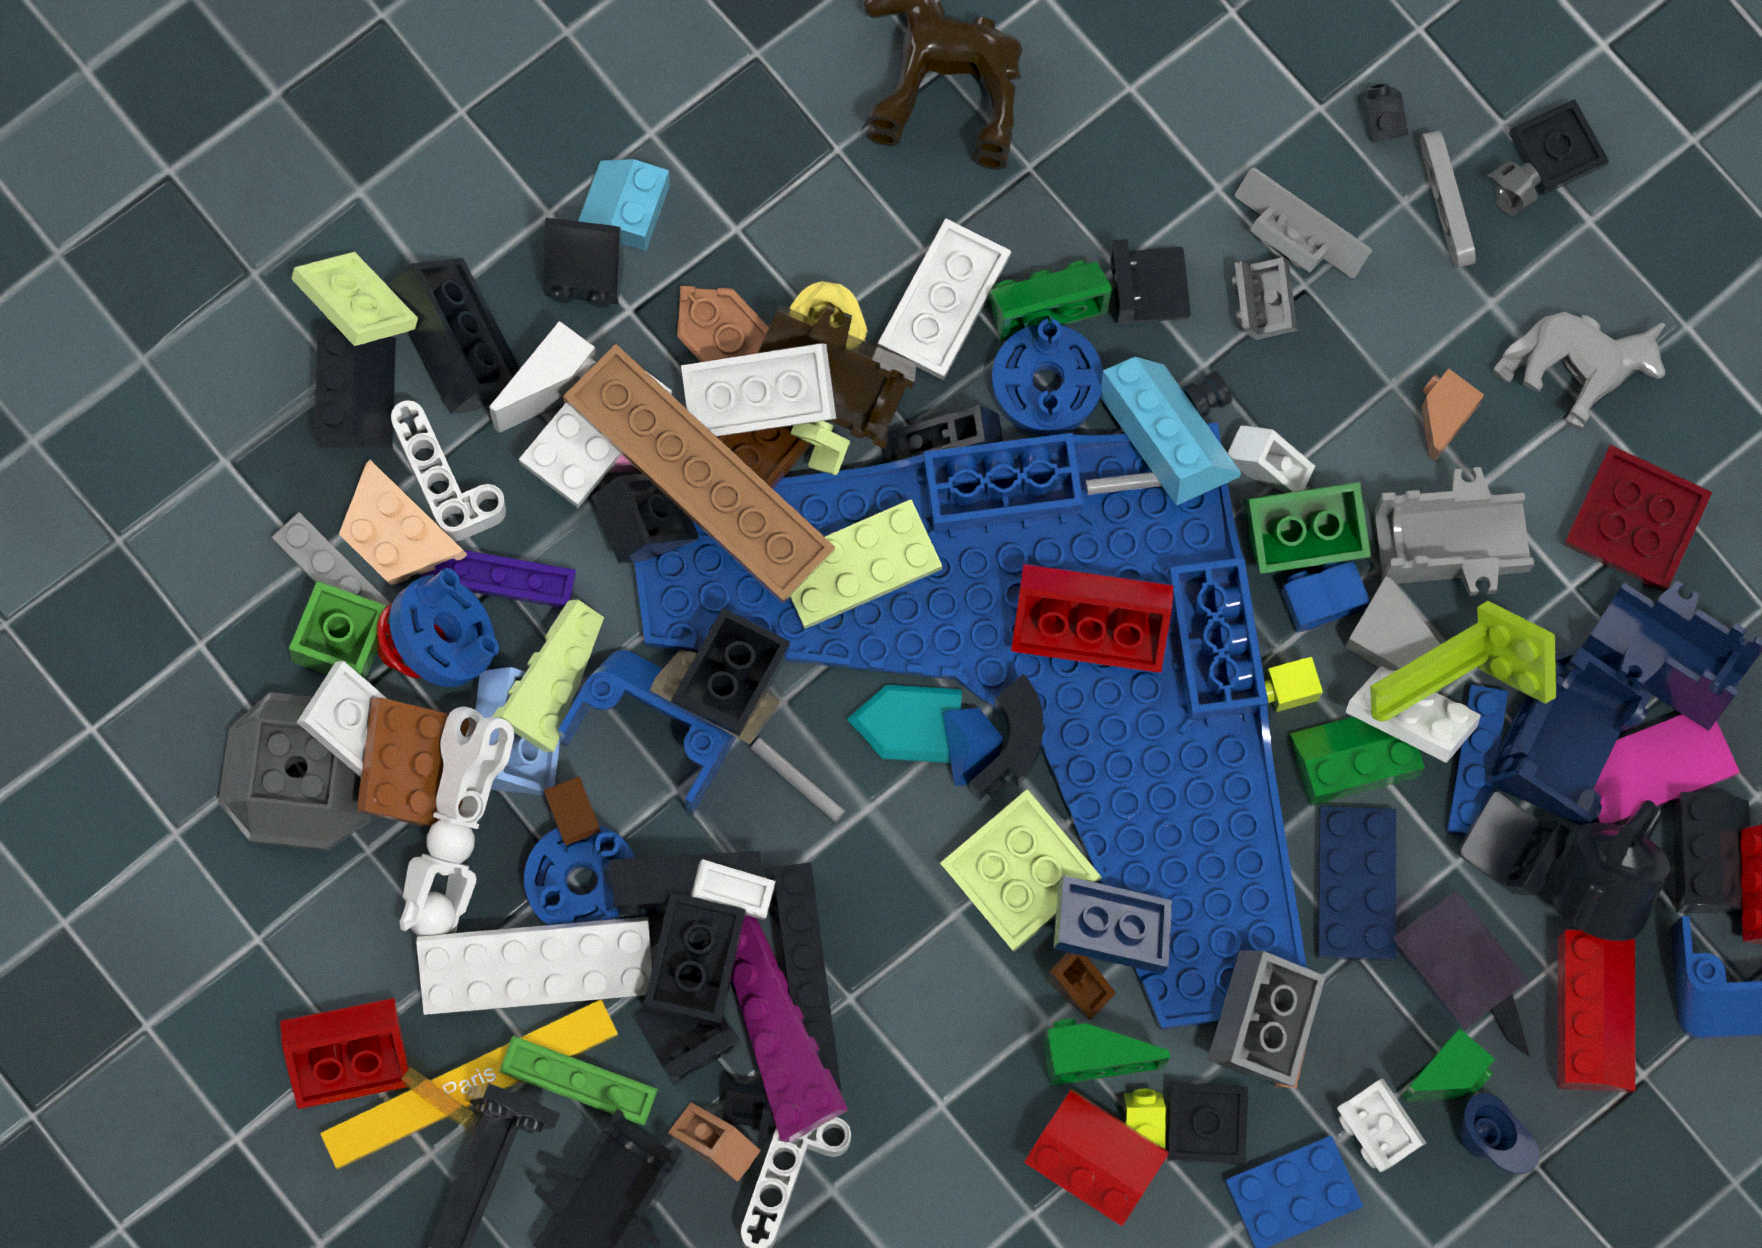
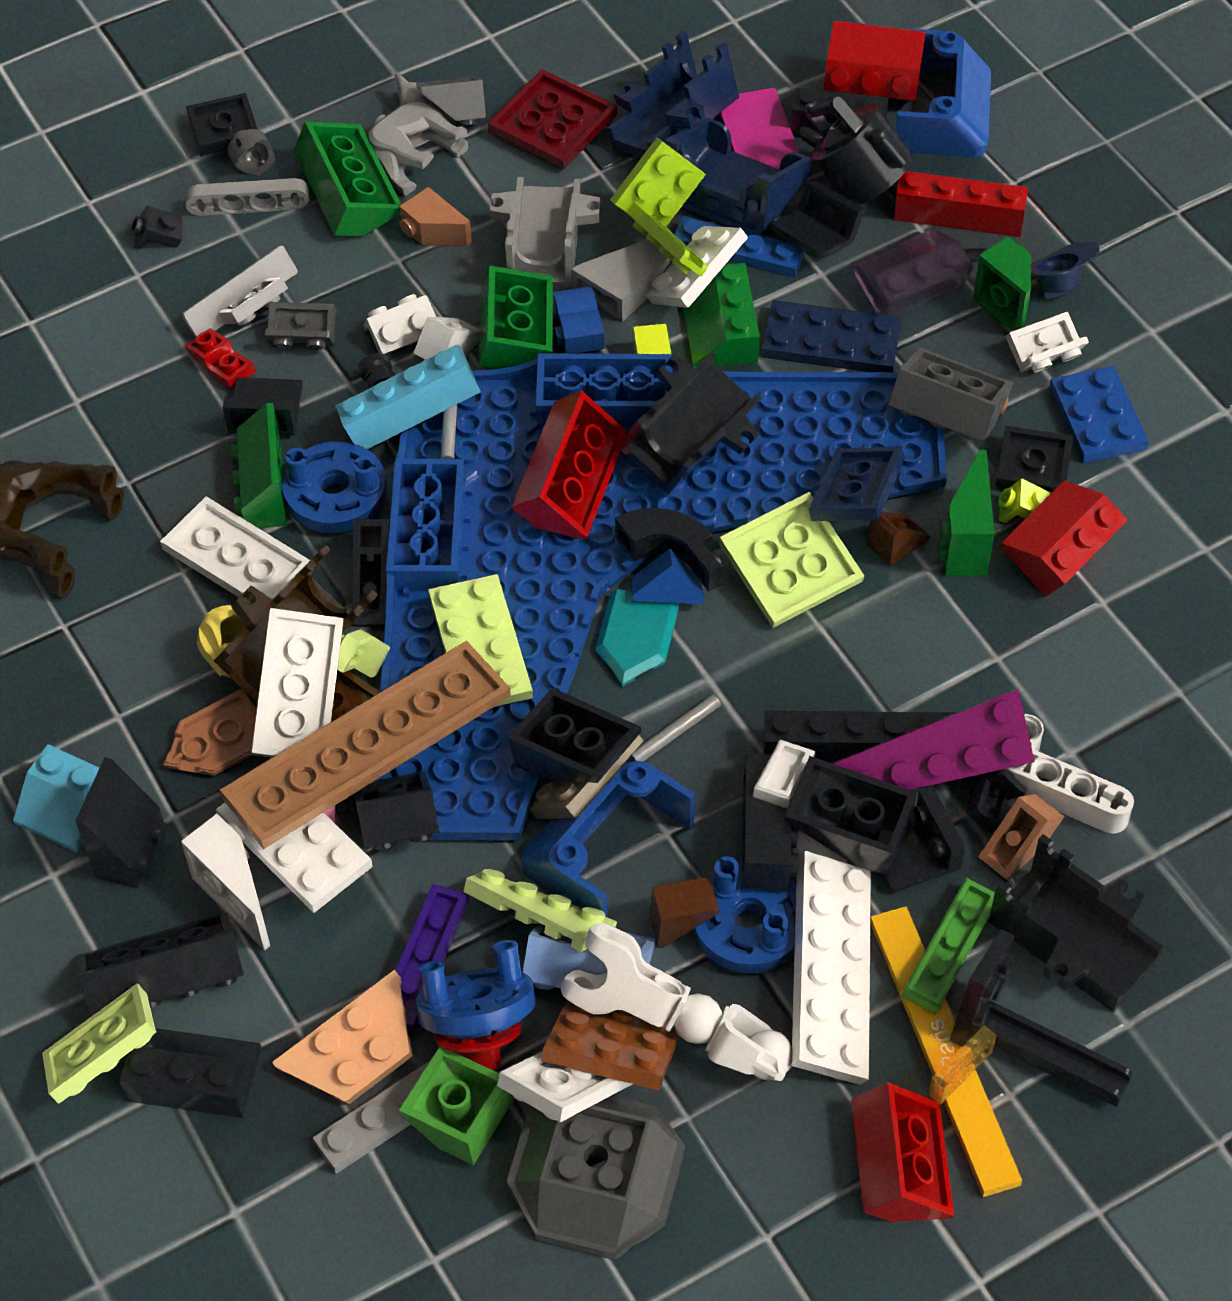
camera: 75 degrees left, 20 degrees down
white beam [391,400,506,541] -> none
none -> red slope [185,328,256,390]
none -> green slope [293,121,402,236]
none -> white bracket [363,294,436,355]
none -> dark grey slope [416,76,486,125]
none -> black piece [619,352,761,495]

